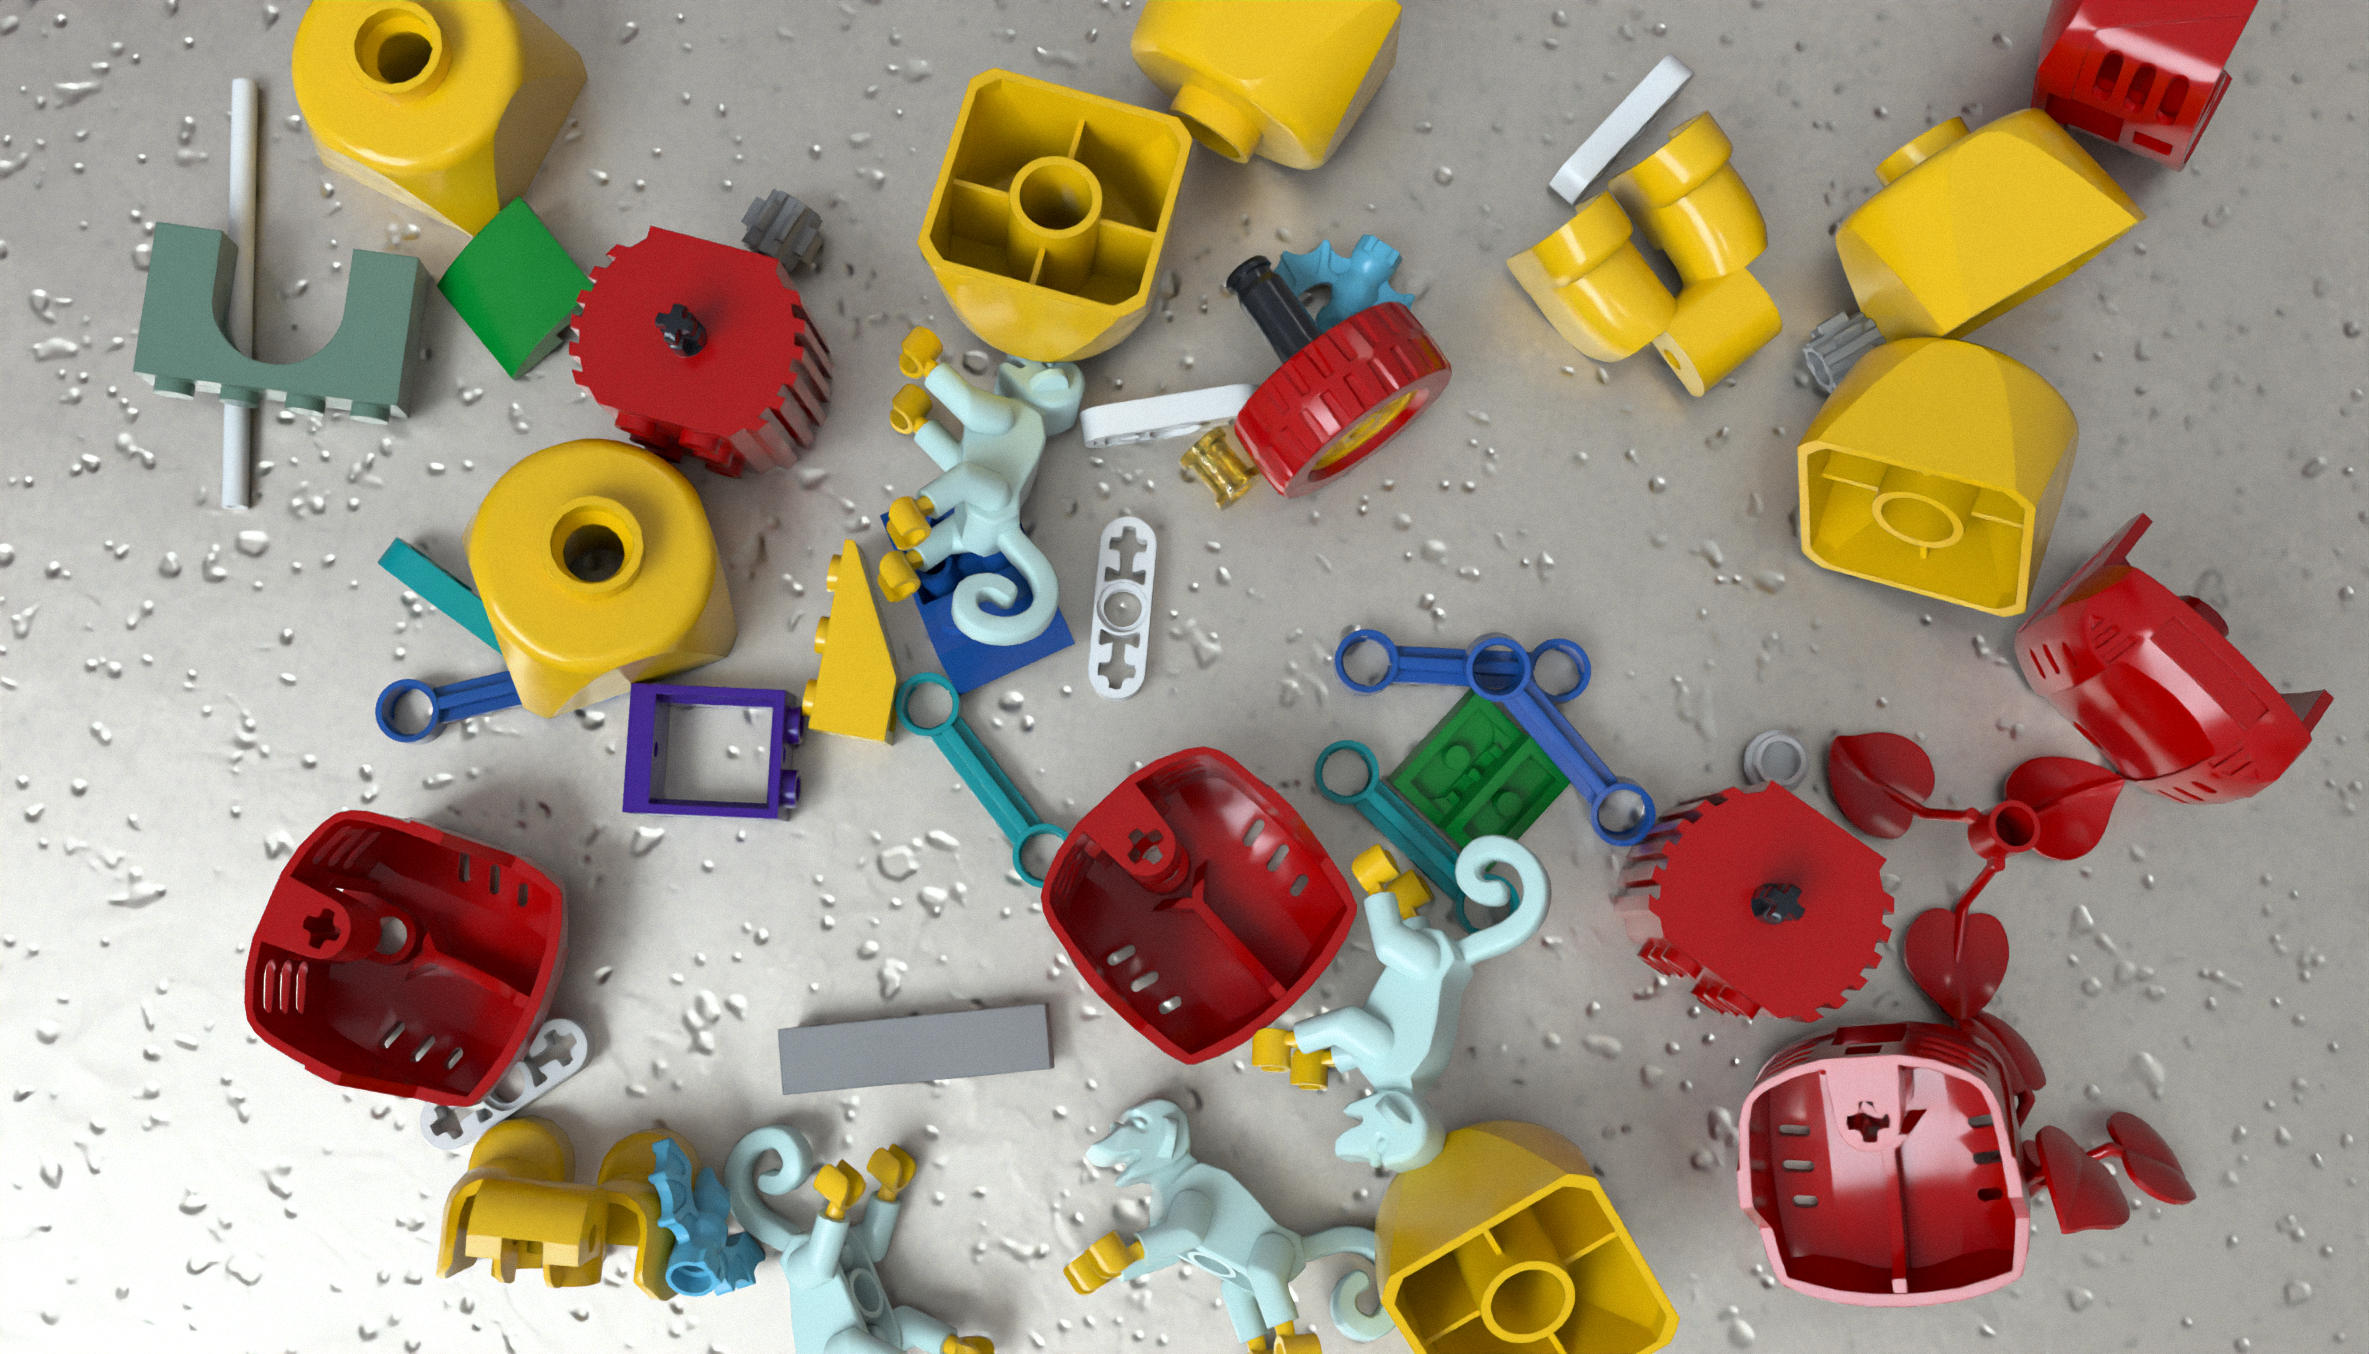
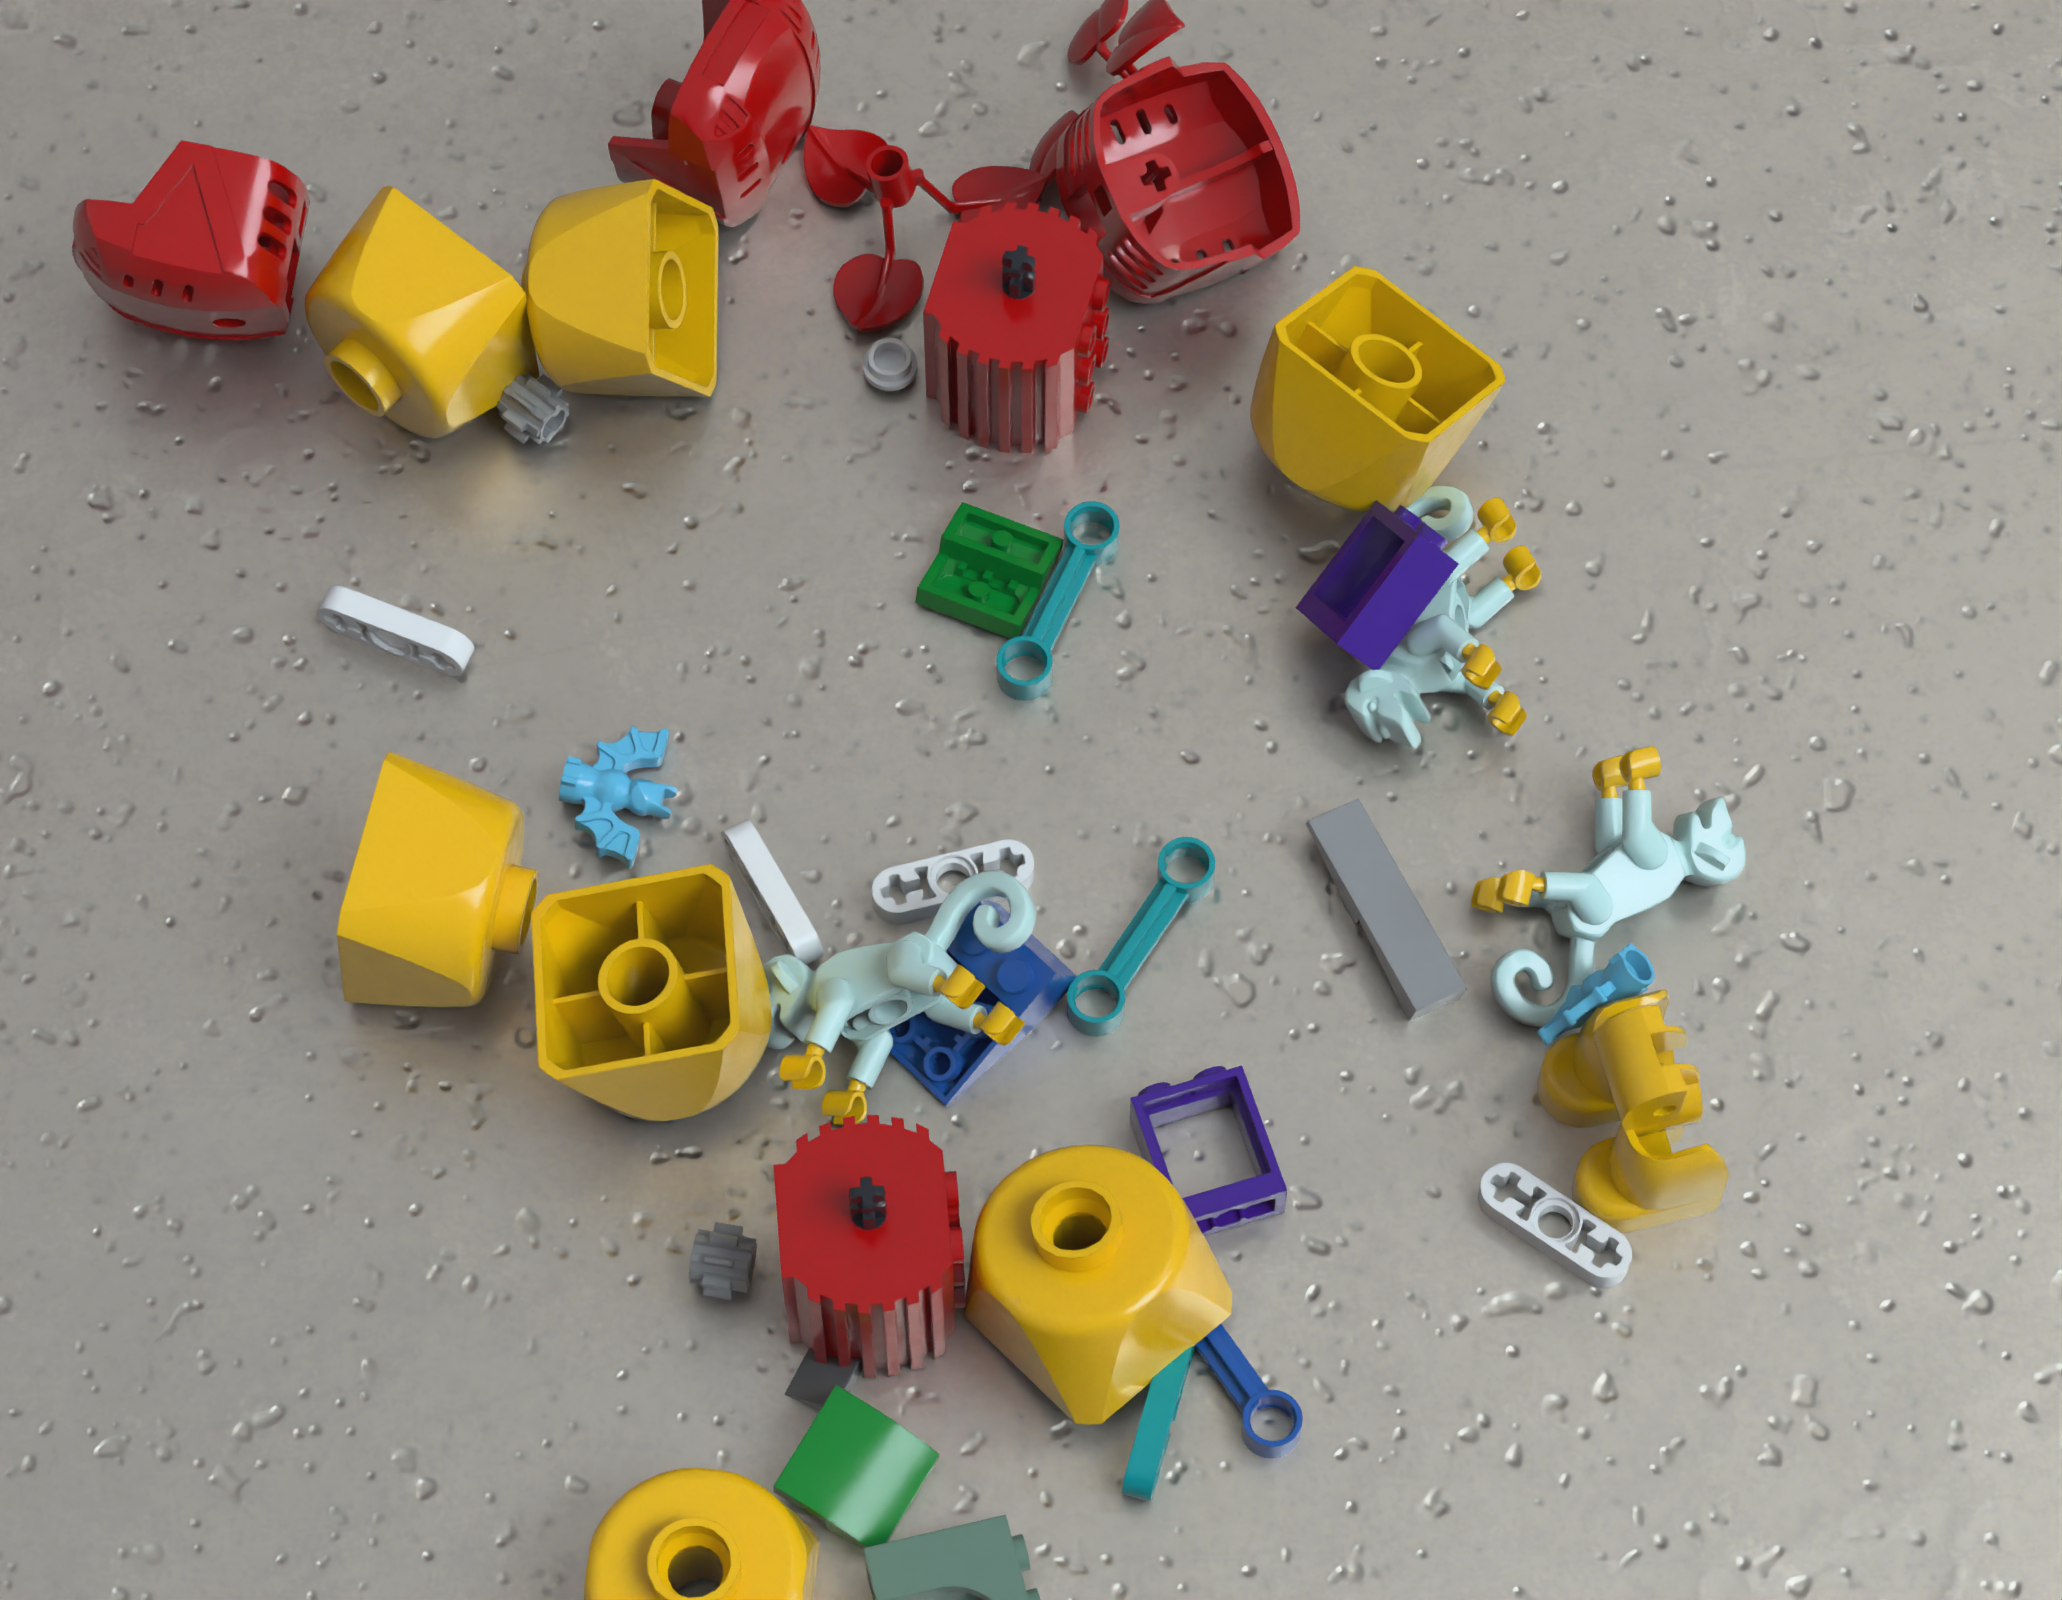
camera: 115 degrees left, 20 degrees down
red piece [244,810,570,1107] -> none
yellow slope [802,539,904,746] -> none
red piece [1041,746,1357,1065] -> none
clear yellow bush [1179,426,1262,511] -> none
red wheel [1226,255,1452,499] -> none
light aqua animal [1252,834,1552,1173] -> none
blue piece [1333,629,1591,706] -> none
blue piece [1463,632,1656,847] -> none
yellow piece [1506,110,1782,397] -> none
none -> dark purple window [1295,500,1459,670]

